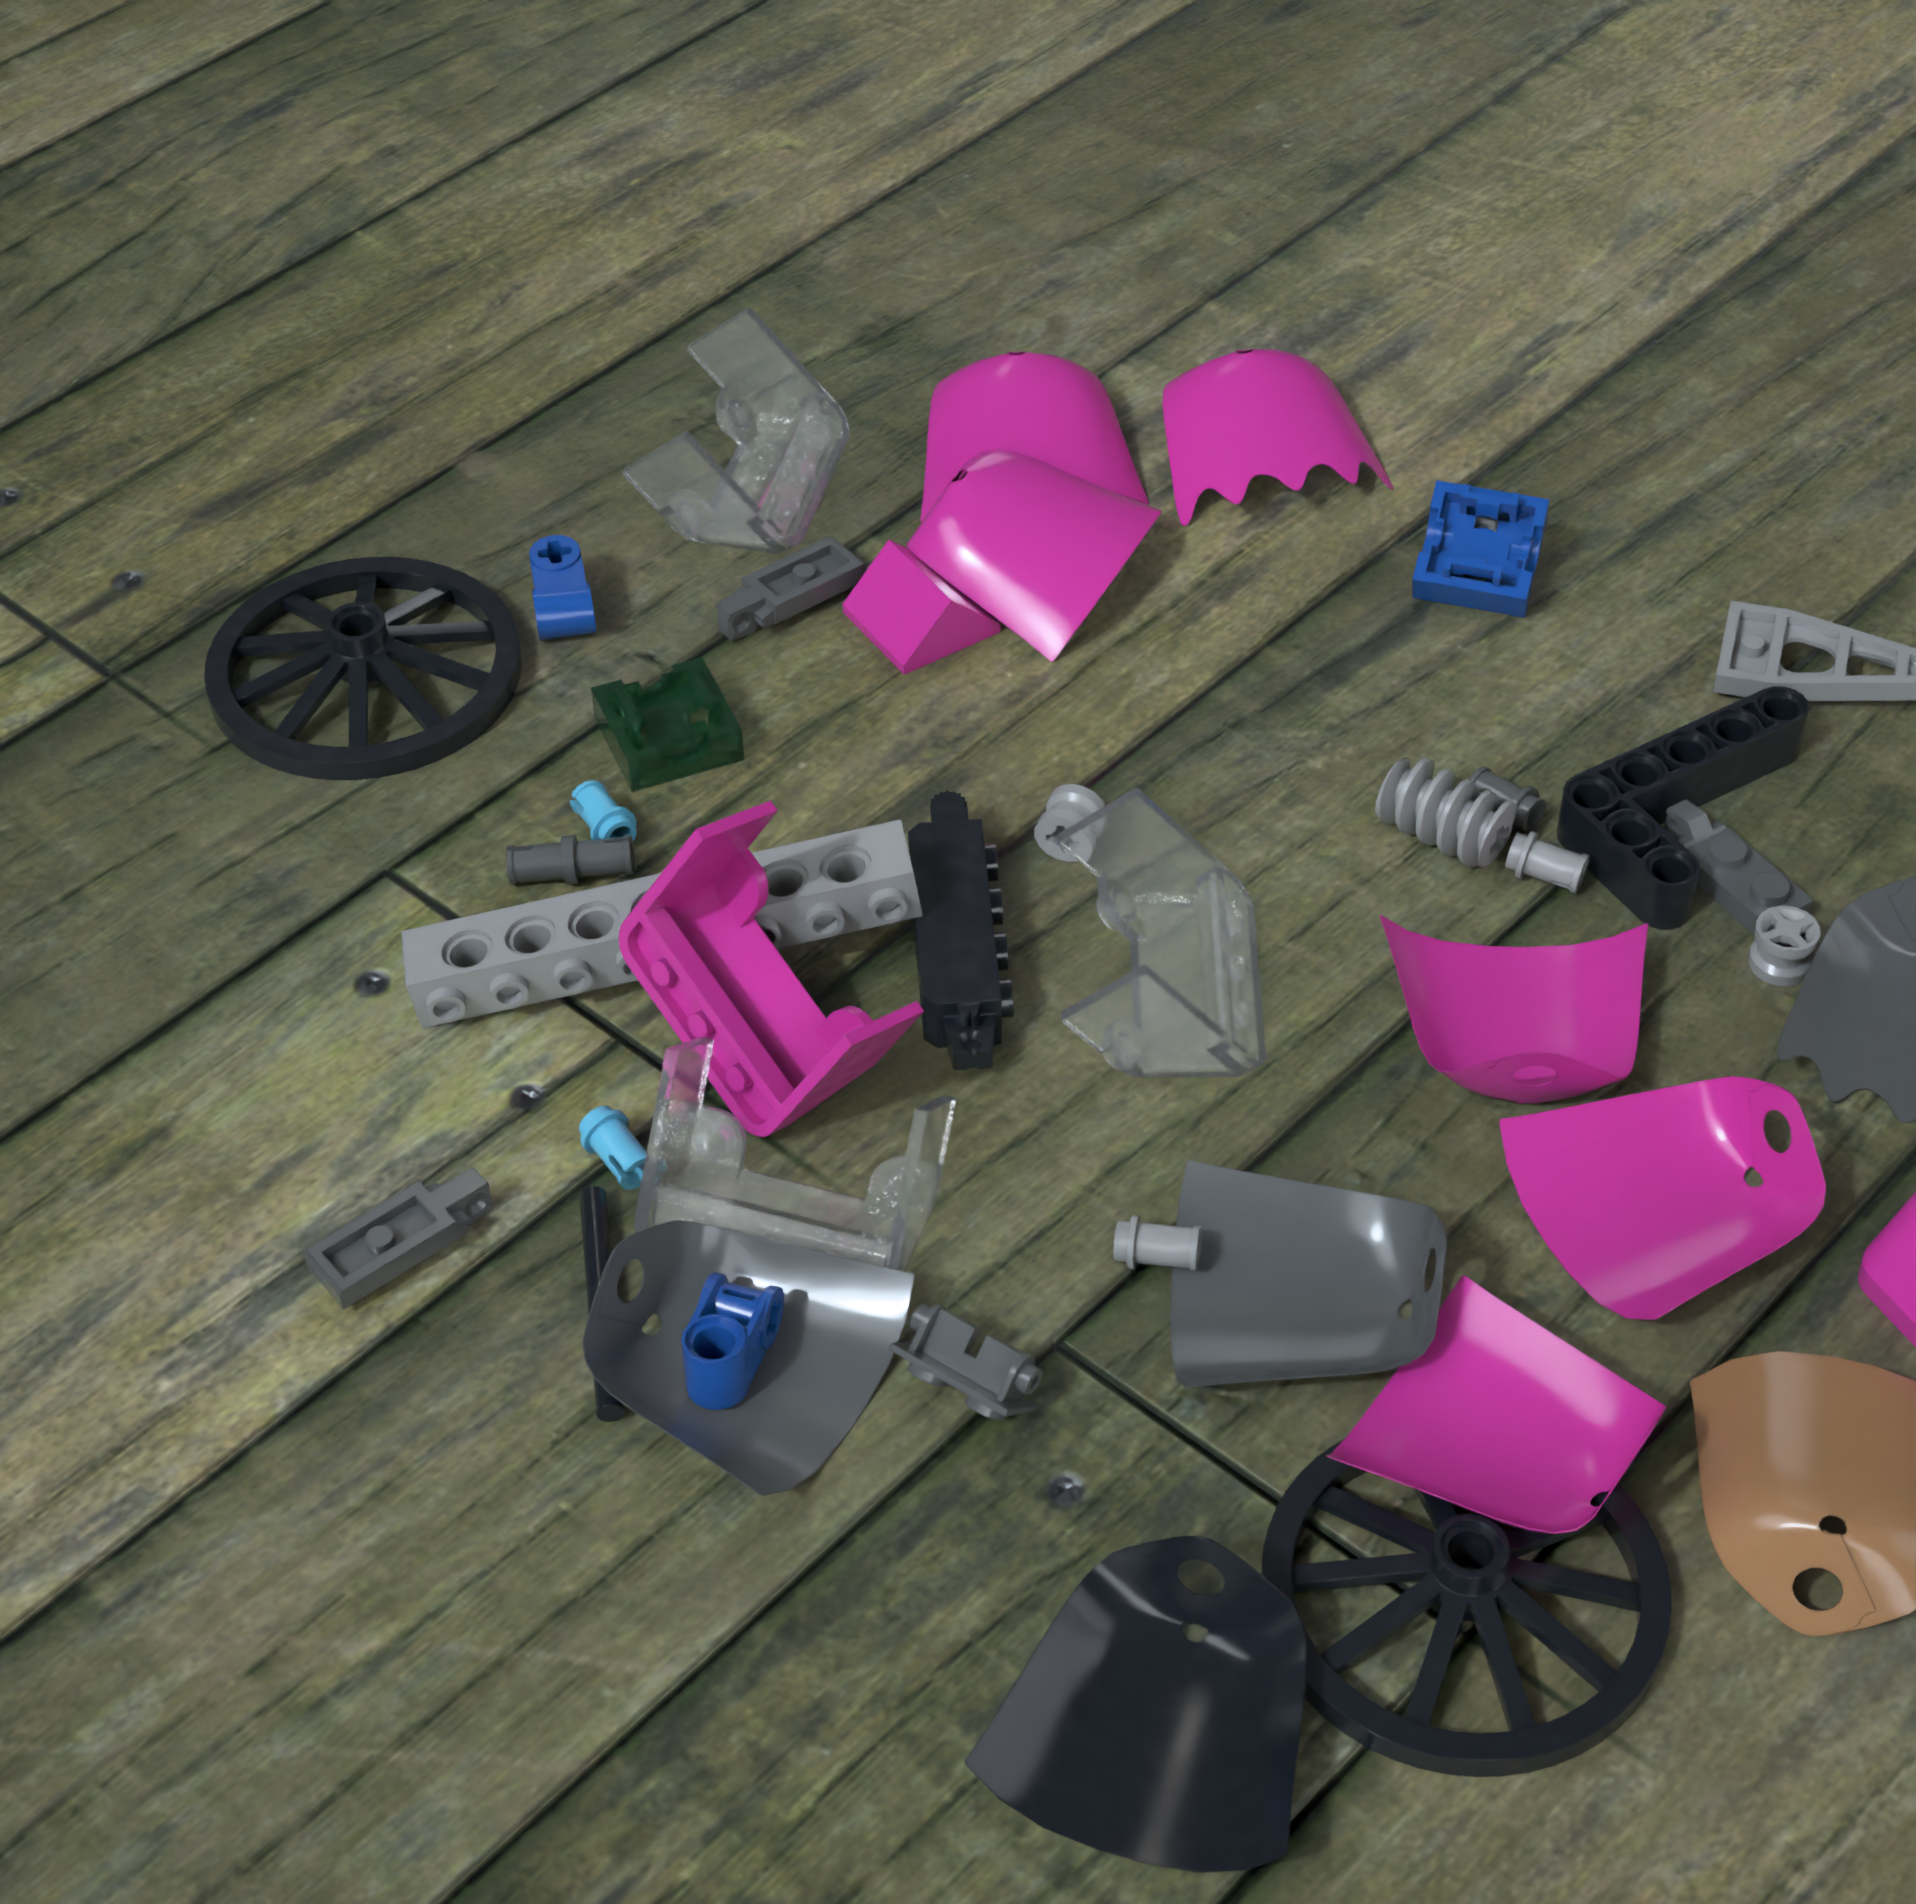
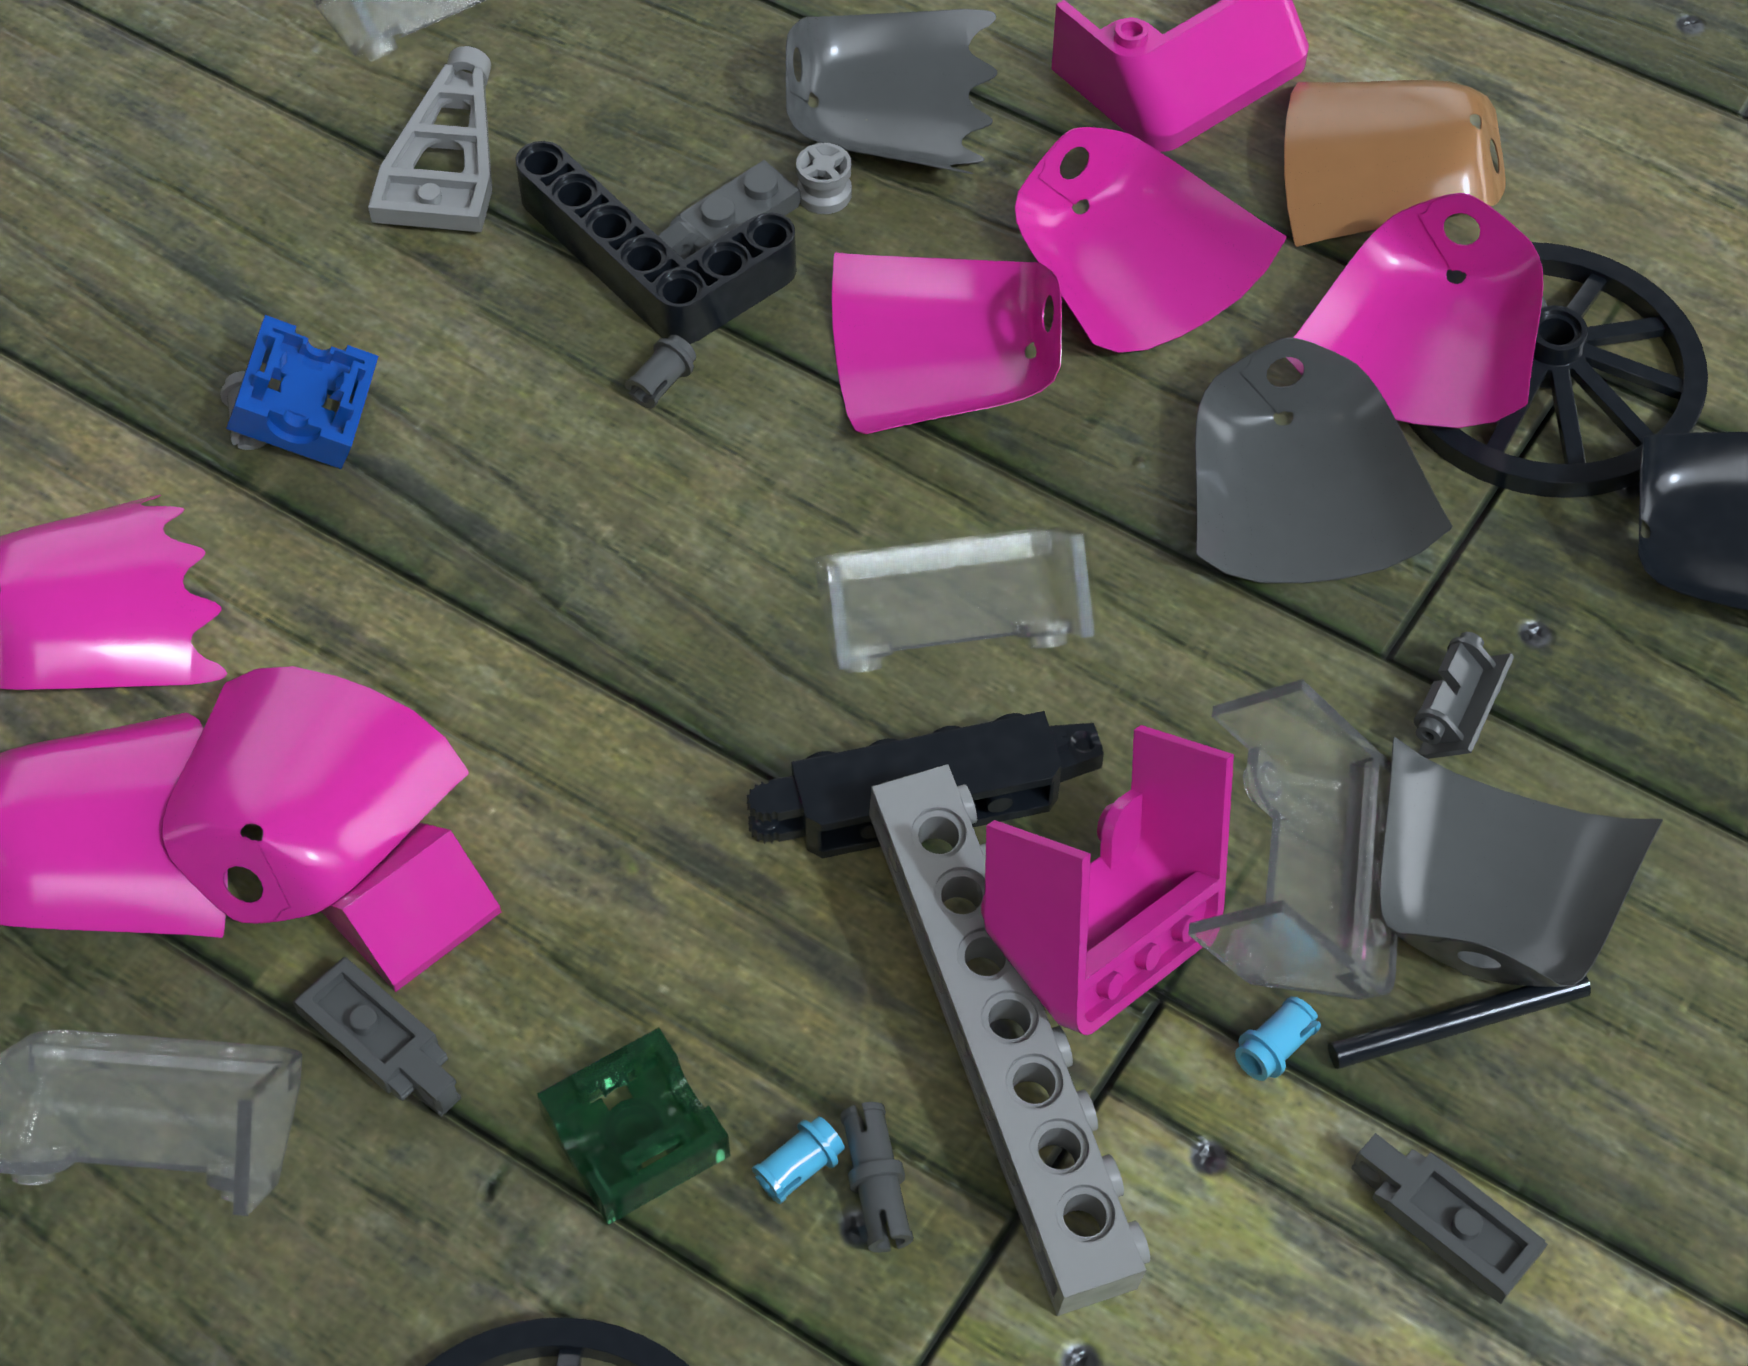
camera: 100 degrees left, 10 degrees up
blue piece [529,535,597,641] -> none
blue piece [681,1272,784,1410] -> none
light grey wheel [1034,784,1107,862] -> none
light grey pin [1114,1215,1202,1271] -> none
light grey piece [1375,758,1517,869] -> none
light grey pin [1505,831,1590,894] -> none

